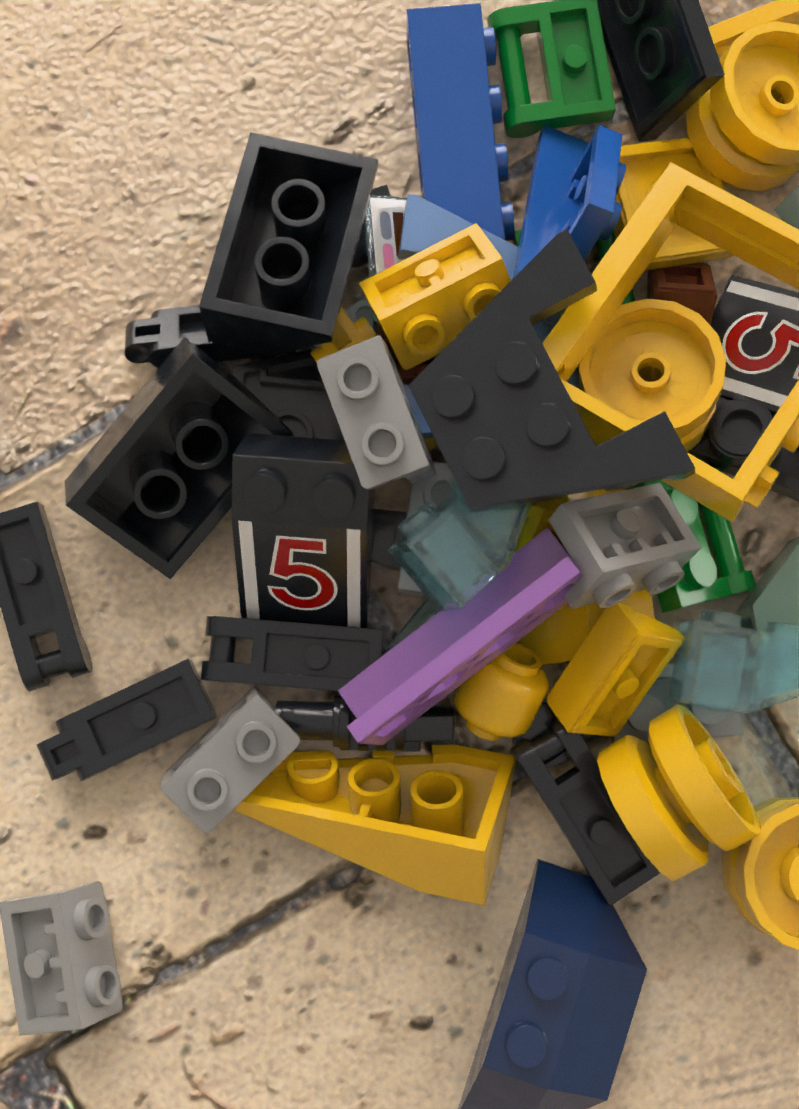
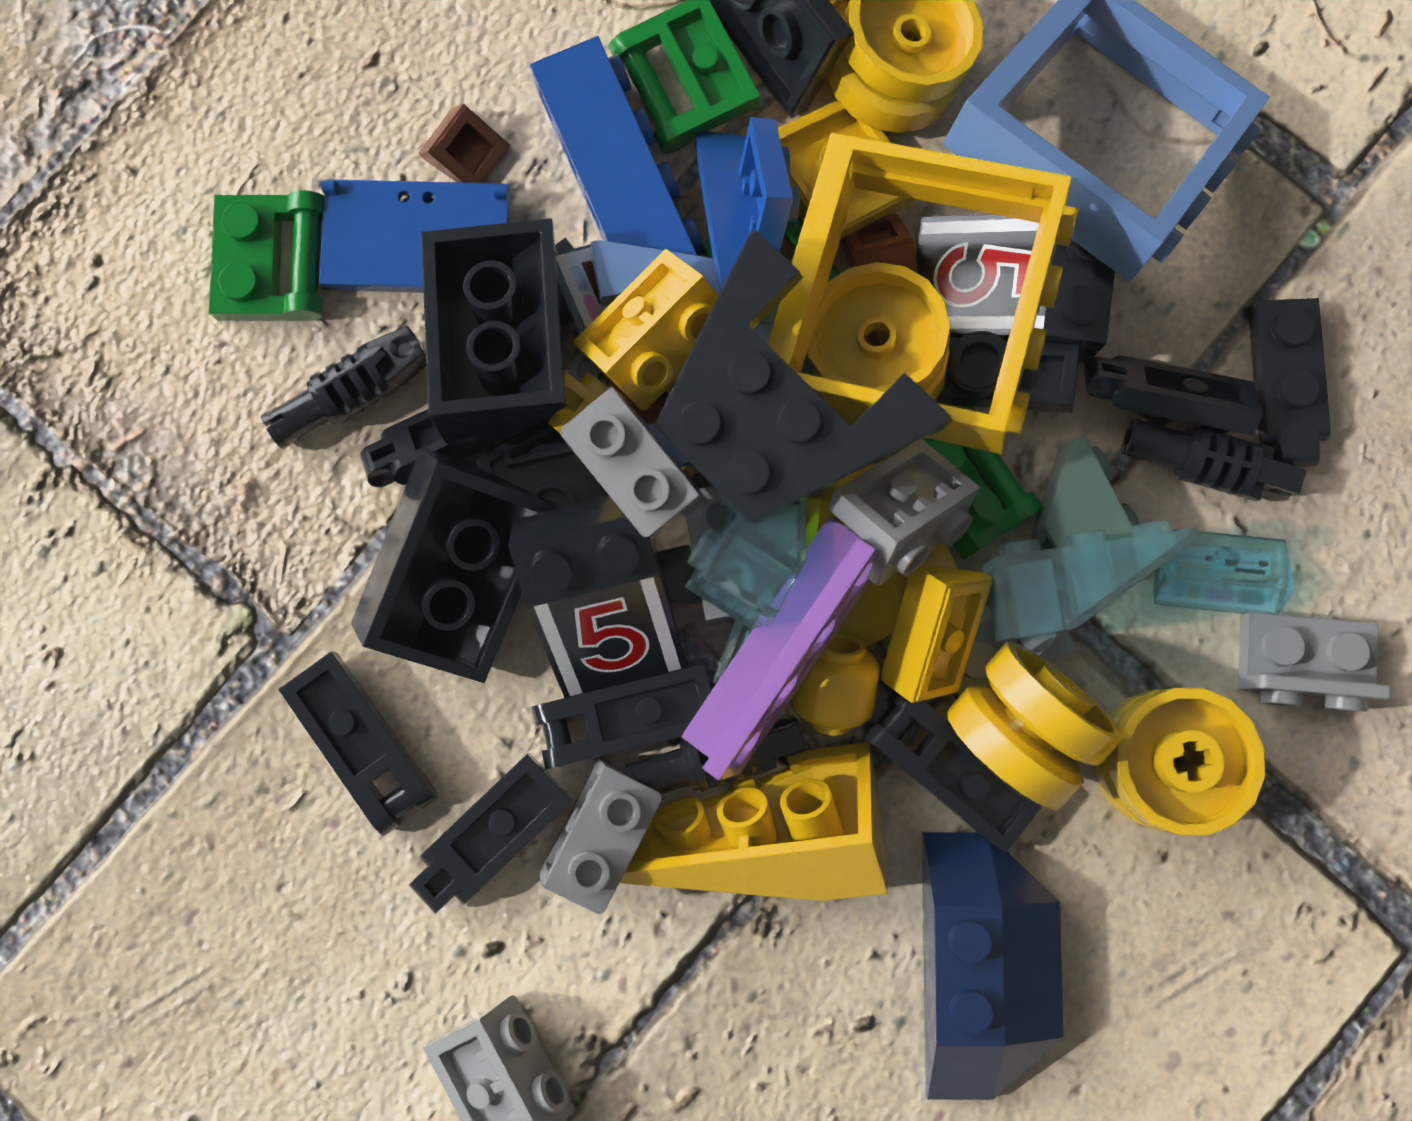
camera: 15 degrees left, 0 degrees up
none -> green plate [209,190,324,321]
none -> black hinge [260,326,427,450]
none -> blue door [319,179,510,292]
none -> copper slope [418,103,510,183]

